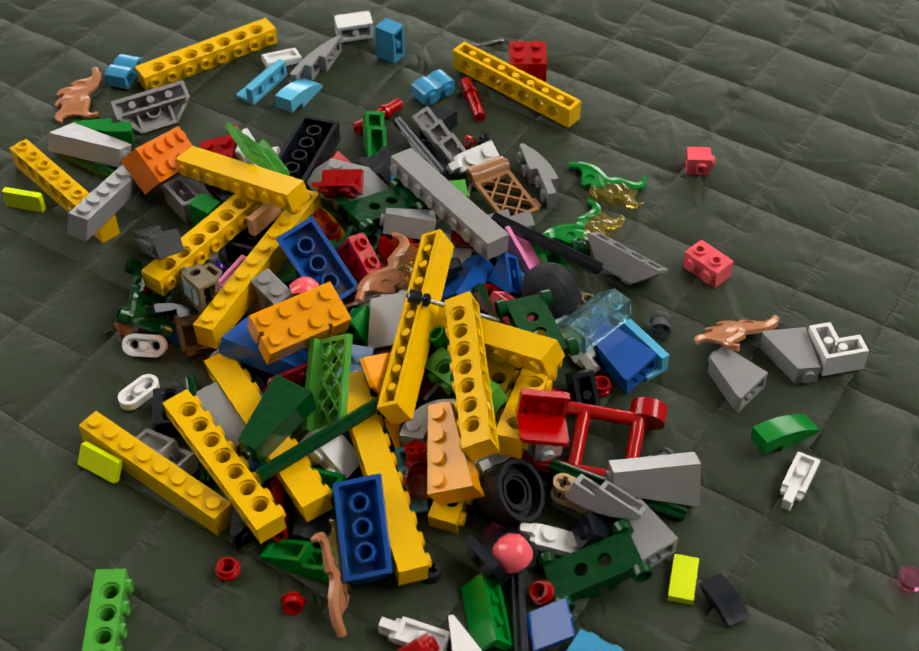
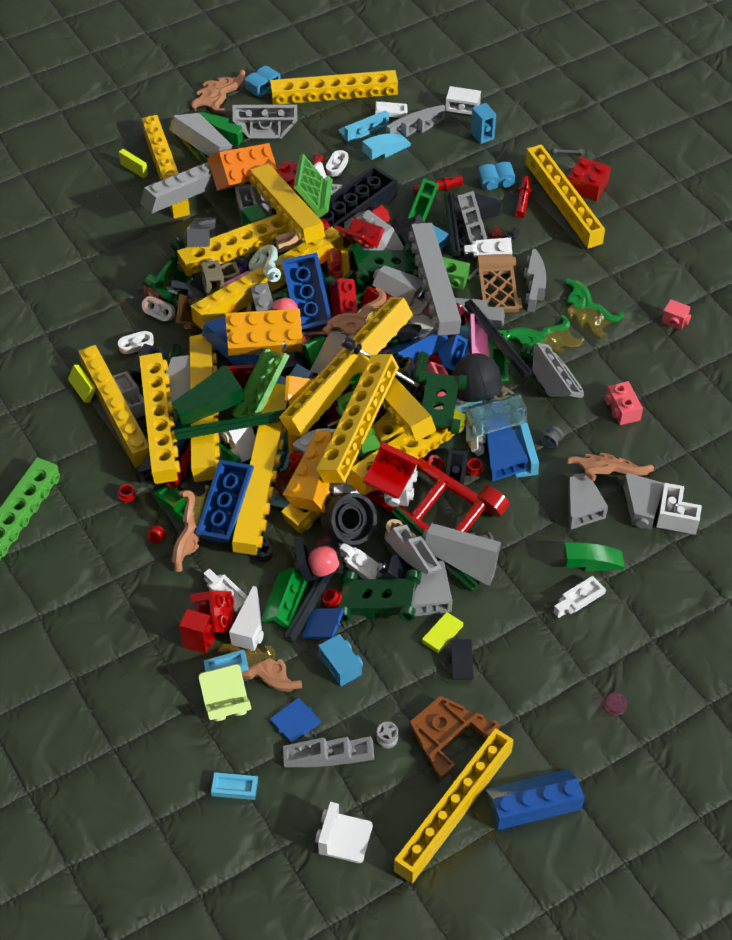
camera: 25 degrees right, 5 degrees up
none -> light aqua plant [249,244,281,282]
none -> white plate [326,150,348,177]

